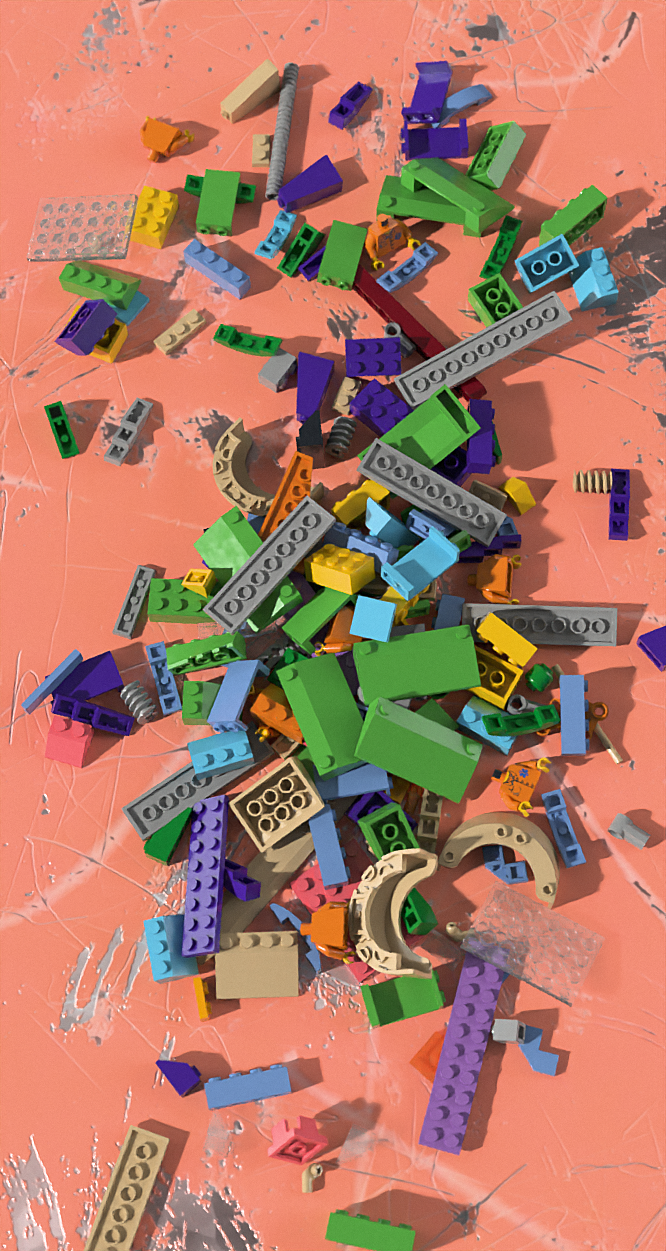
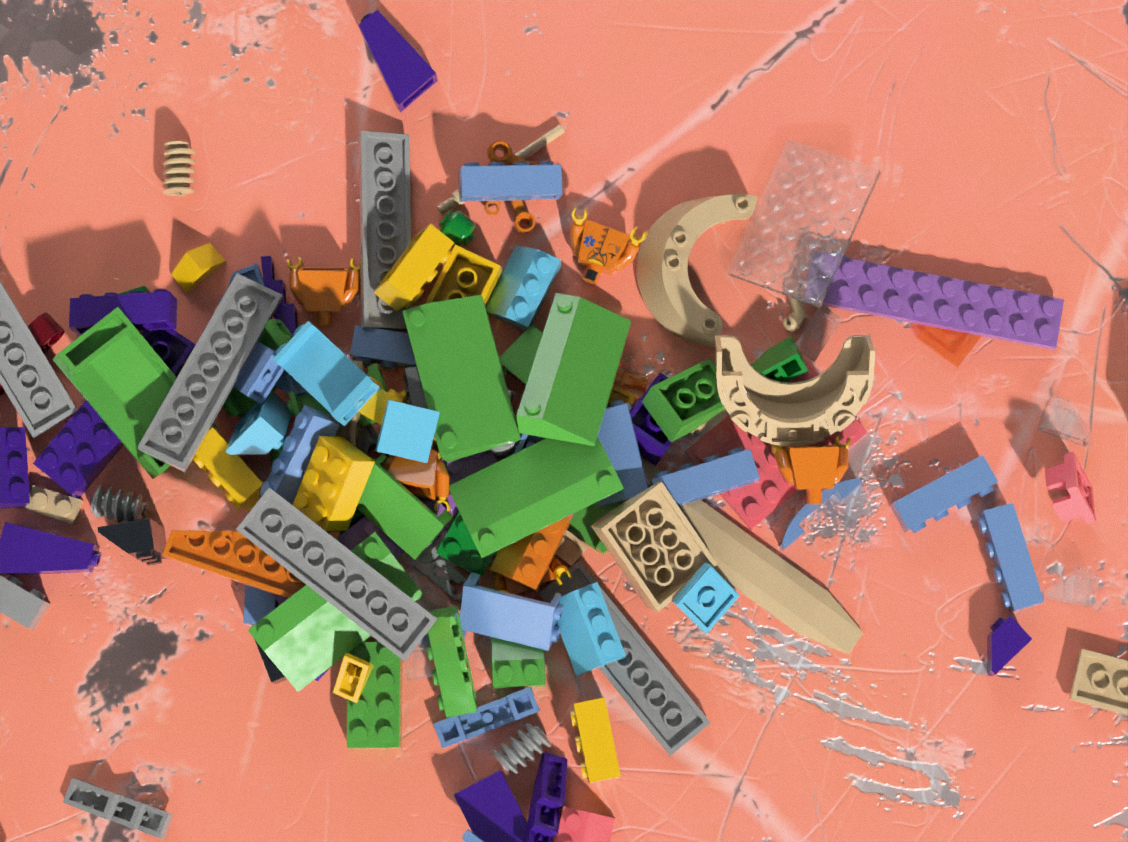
camera: 95 degrees left, 10 degrees up
light grey tile [112,565,156,640] -> none
green slope [143,807,193,866] -> none
medium azure slope [143,915,199,984] -> none
plate [181,795,229,958] -> none
light orange plate [193,977,212,1022] -> none
tan windscreen [212,417,324,516] -> none
tan slope [215,931,298,1000] -> none
dark purple slope [223,858,261,902] -> none
tan arm [302,1163,323,1193] -> none
bright green panel [360,969,446,1029] -> none
tan slope [416,788,443,854] -> none
tan plate [469,480,508,511] -> none
green slope [481,704,561,737] -> none
medium blue tile [482,845,529,885] -> none
light grey brick [492,1019,526,1045] -> none
light grey piece [506,694,546,715] -> none
medium blue tile [518,1025,559,1077] -> none
medium blue slope [541,789,586,868] -> none
light grey piece [607,813,651,850] -> none
dark purple slope [608,469,630,541] -> none
none -> yellow brick [570,697,621,784]
none -> medium azure tile [672,562,740,634]
none -> medium blue brick [890,455,998,534]

